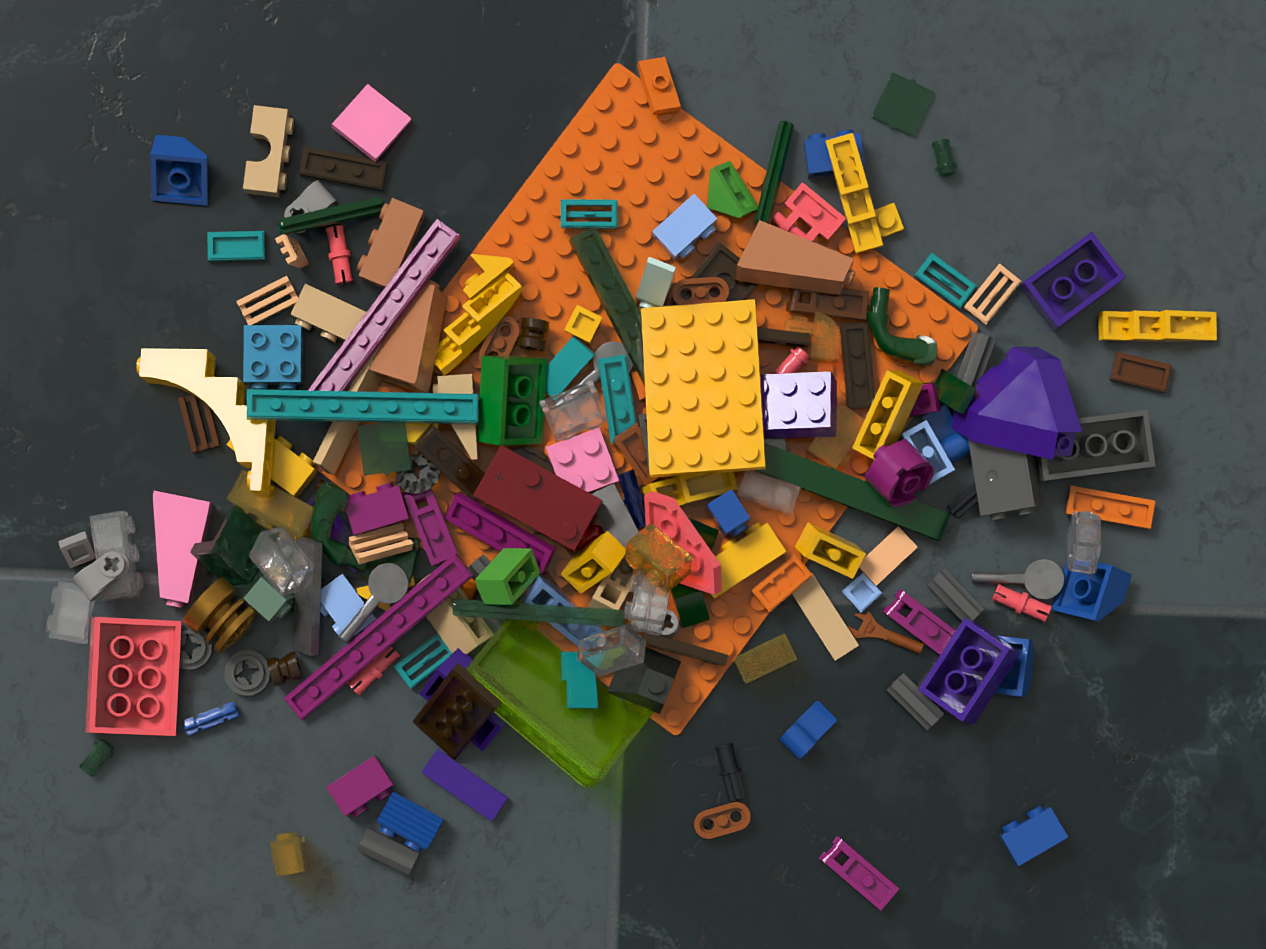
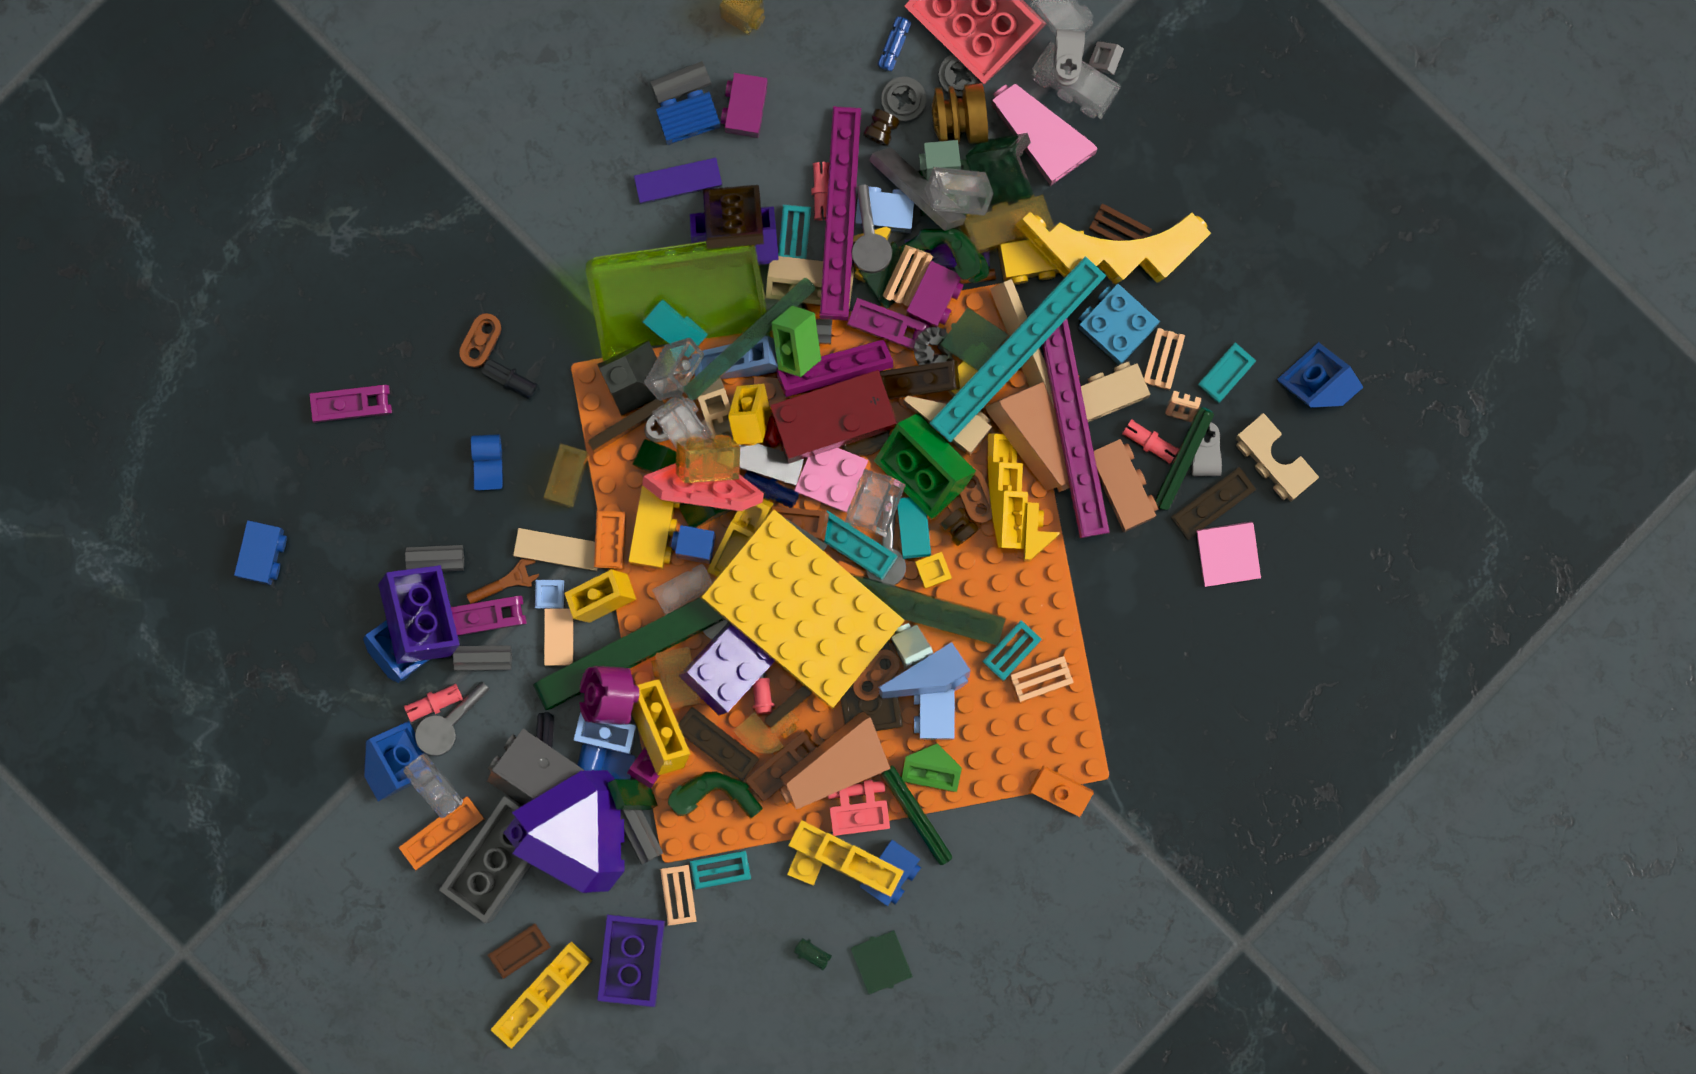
camera: 130 degrees right, 0 degrees up
none -> medium blue slope [879,642,971,698]
none -> light nougat tile [1010,656,1074,702]

